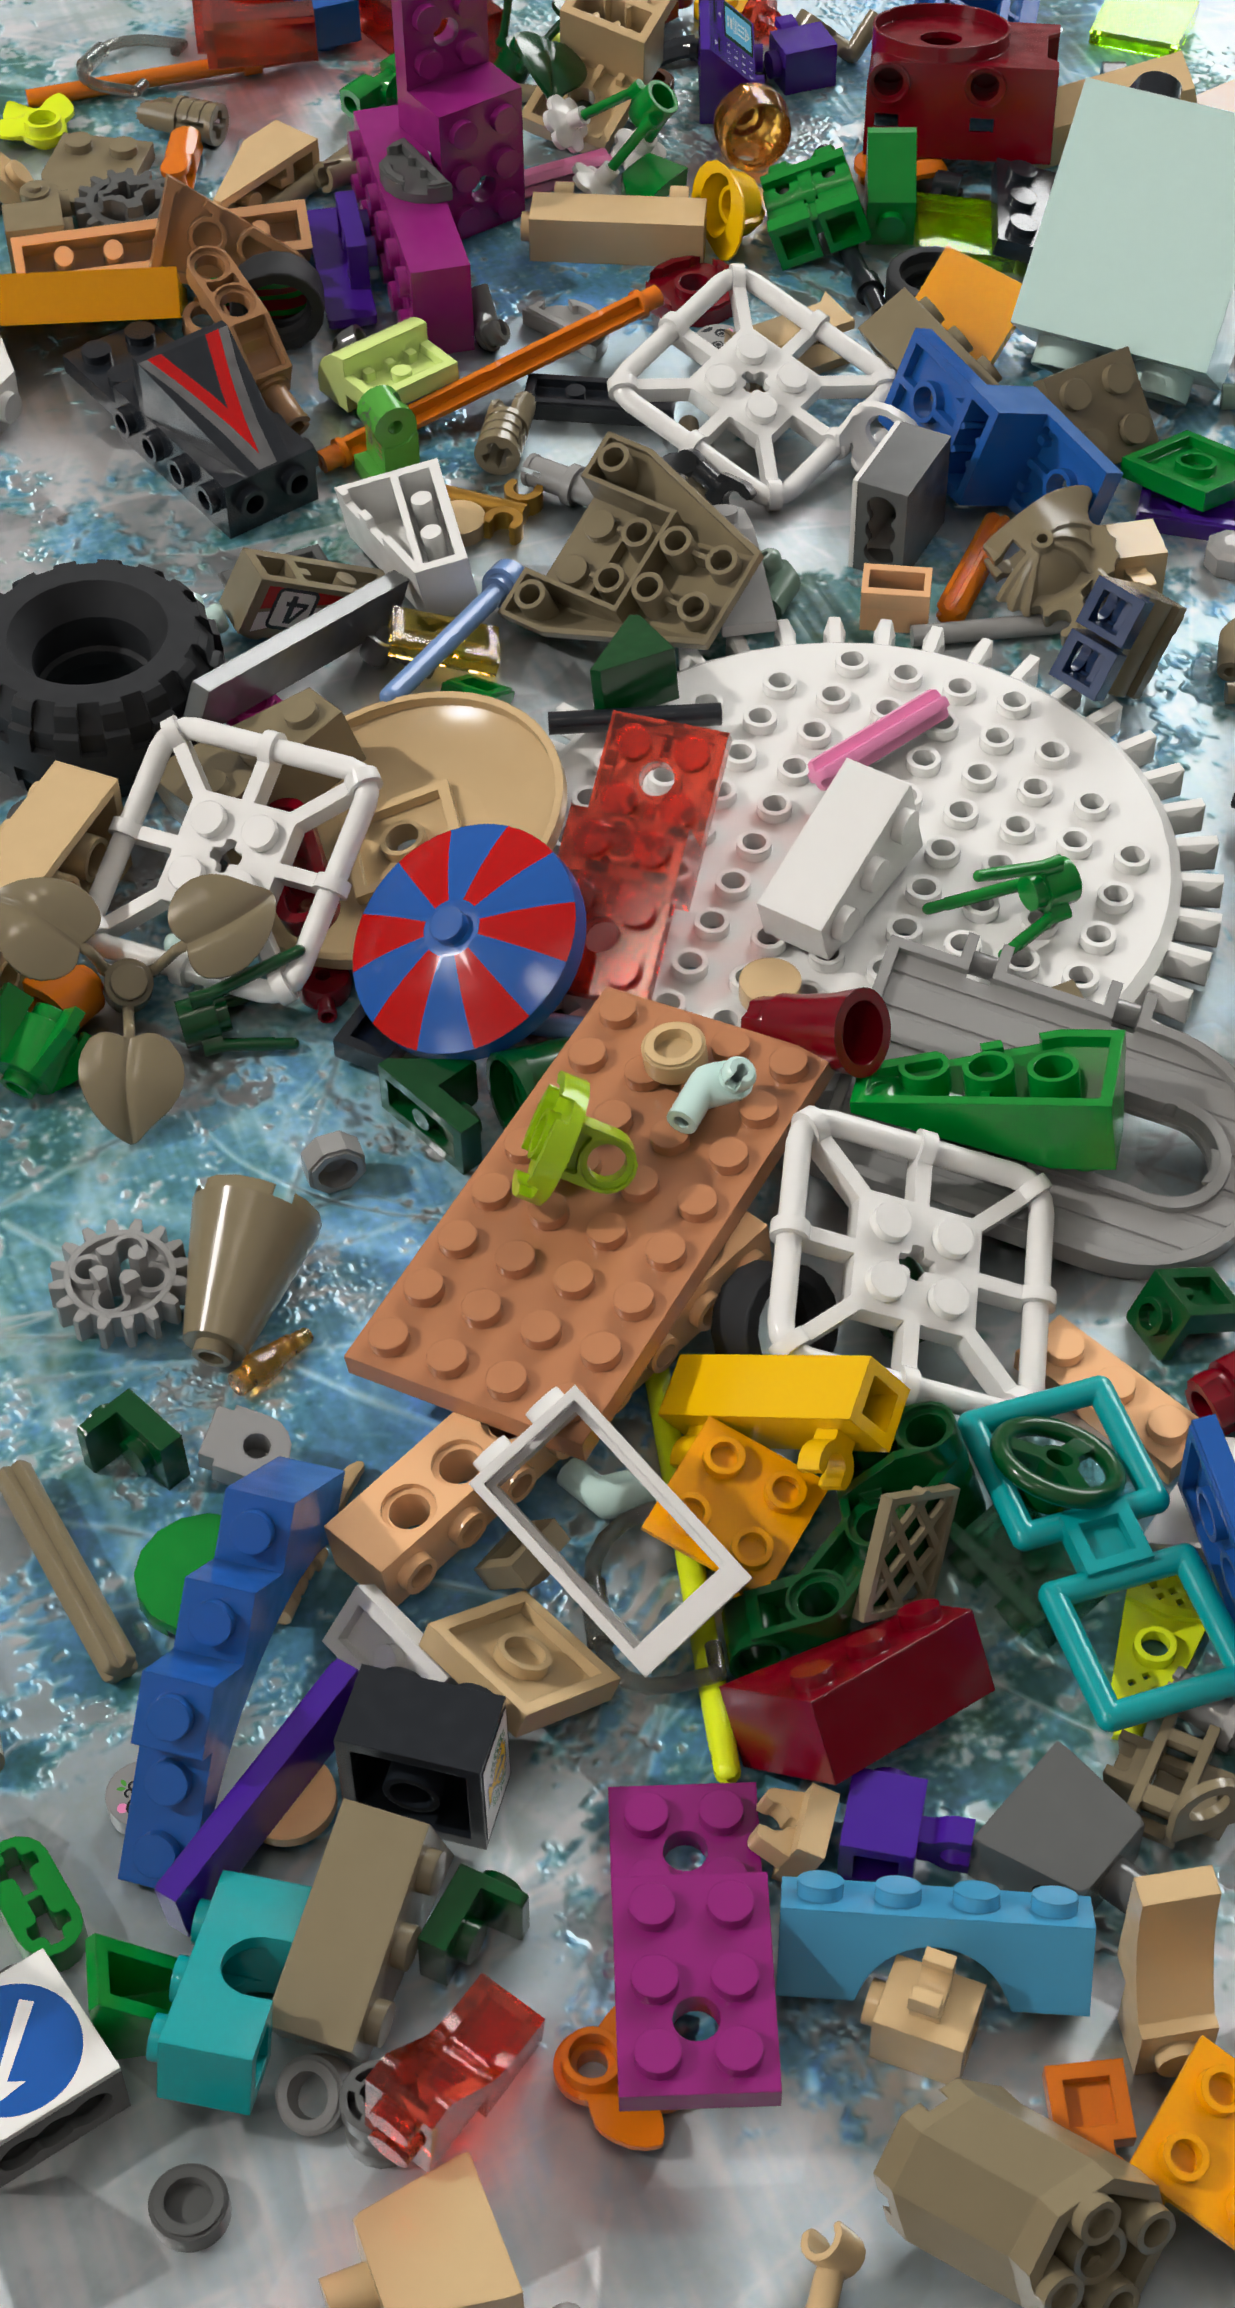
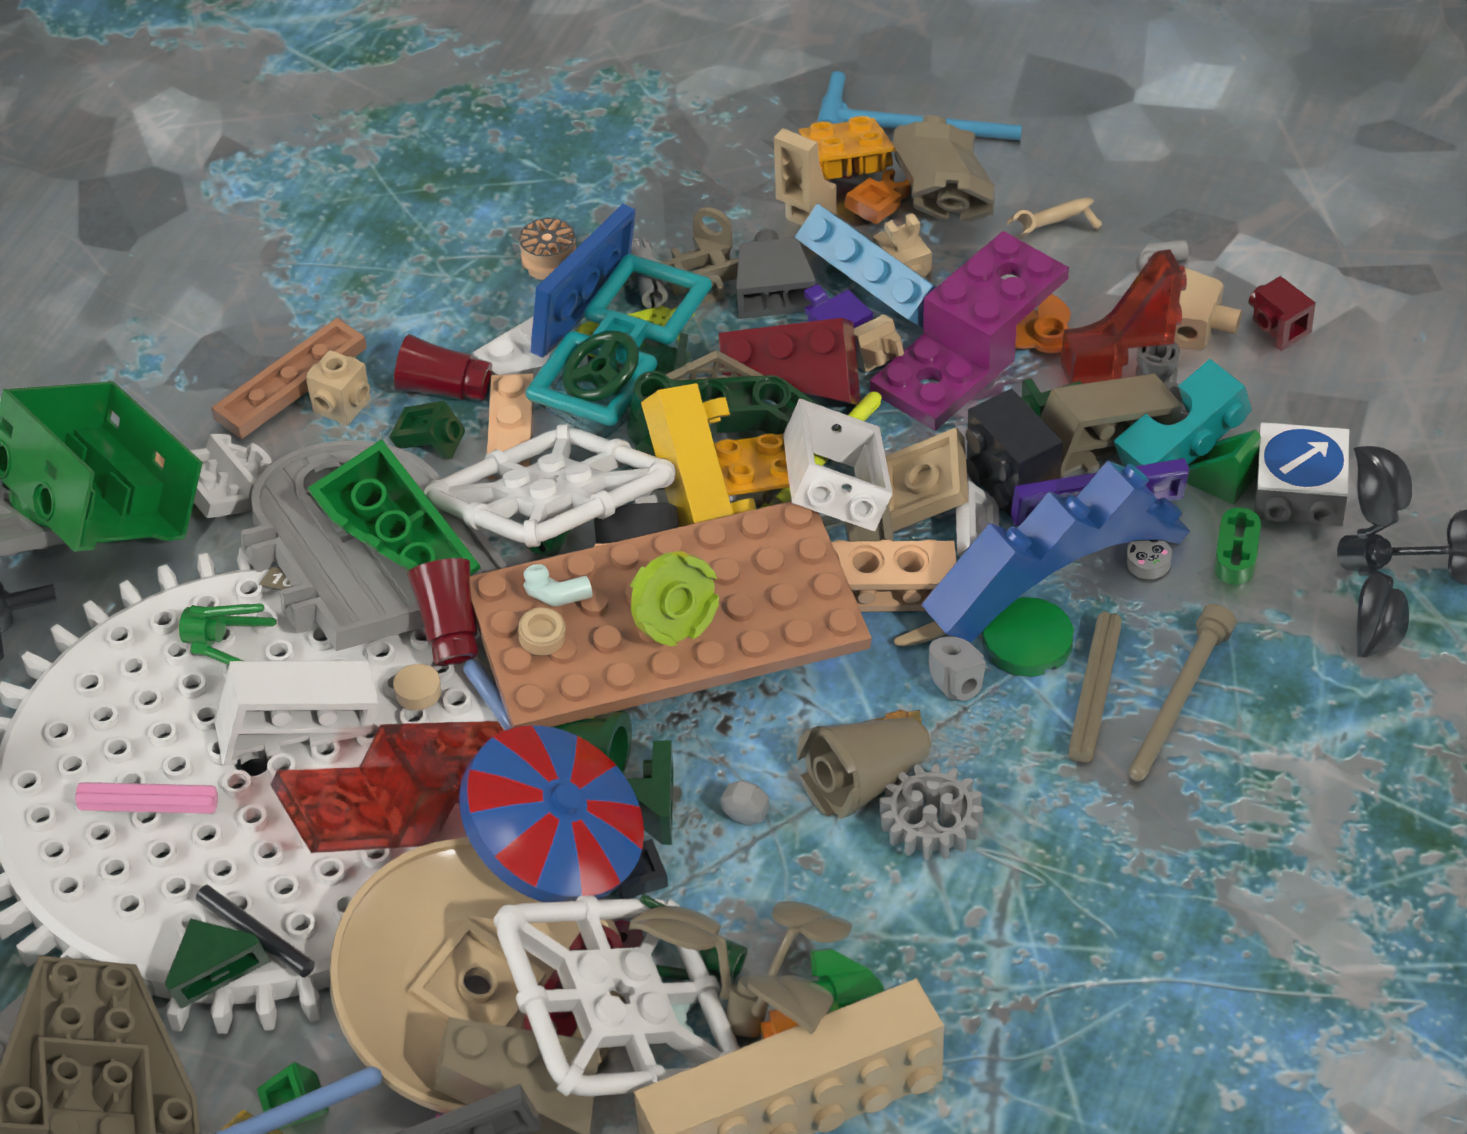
camera: 135 degrees left, 0 degrees up
dark green bracket [76,1388,190,1491] -> none
dark grey tile [148,2163,232,2253] -> none

